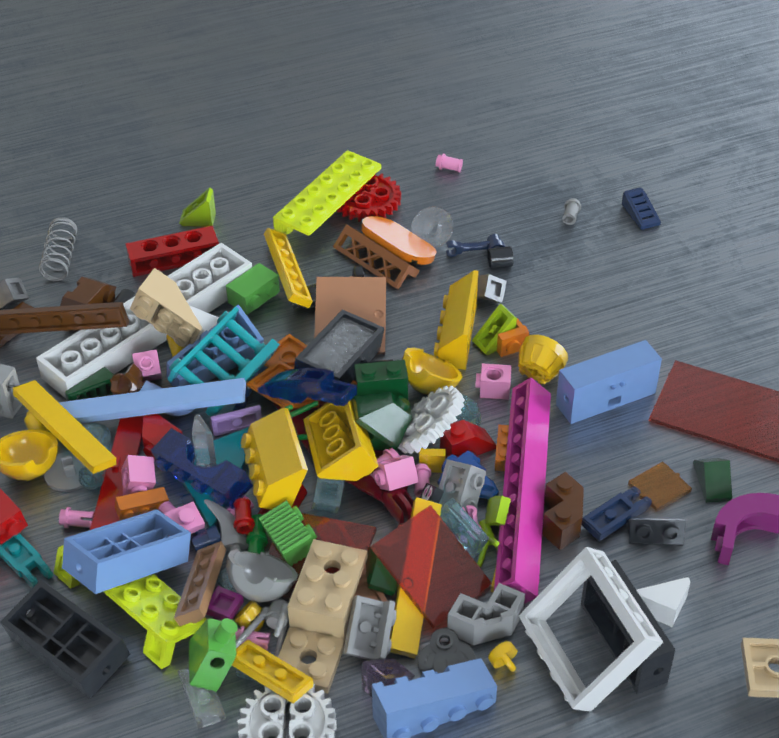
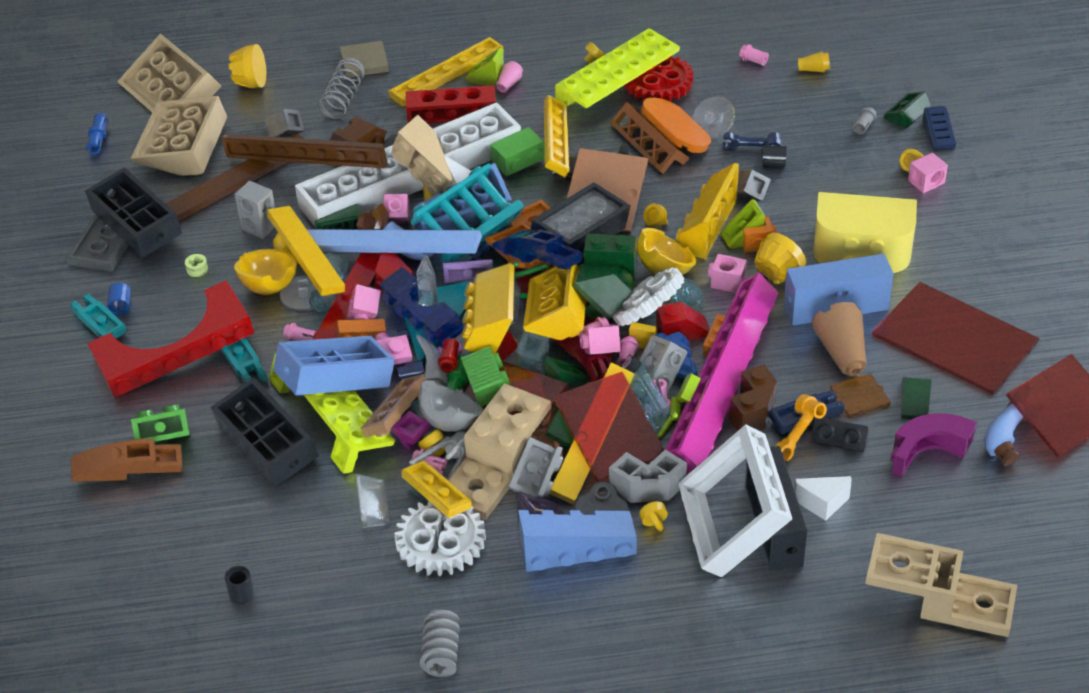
camera: 15 degrees right, 0 degrees up
bright green torso [189,618,238,691] -> none
none -> dark tan tile [340,41,389,78]
none -> yellow tile [388,37,504,107]
none -> bright pink cone [495,61,523,93]
none -> dark green slope [544,356,591,400]
none -> yellow tile [584,41,605,64]
none -> yellow tile [643,203,668,228]
none -> light orange brick [775,394,827,461]
none -> yellow cone [798,51,830,73]
none -> medium nougat cone [812,302,866,376]
none -> light yellow brick [813,192,917,273]
none -> dark green slope [883,91,931,127]
none -> yellow tile [899,149,923,172]
none -> bright pink brick [908,153,948,193]

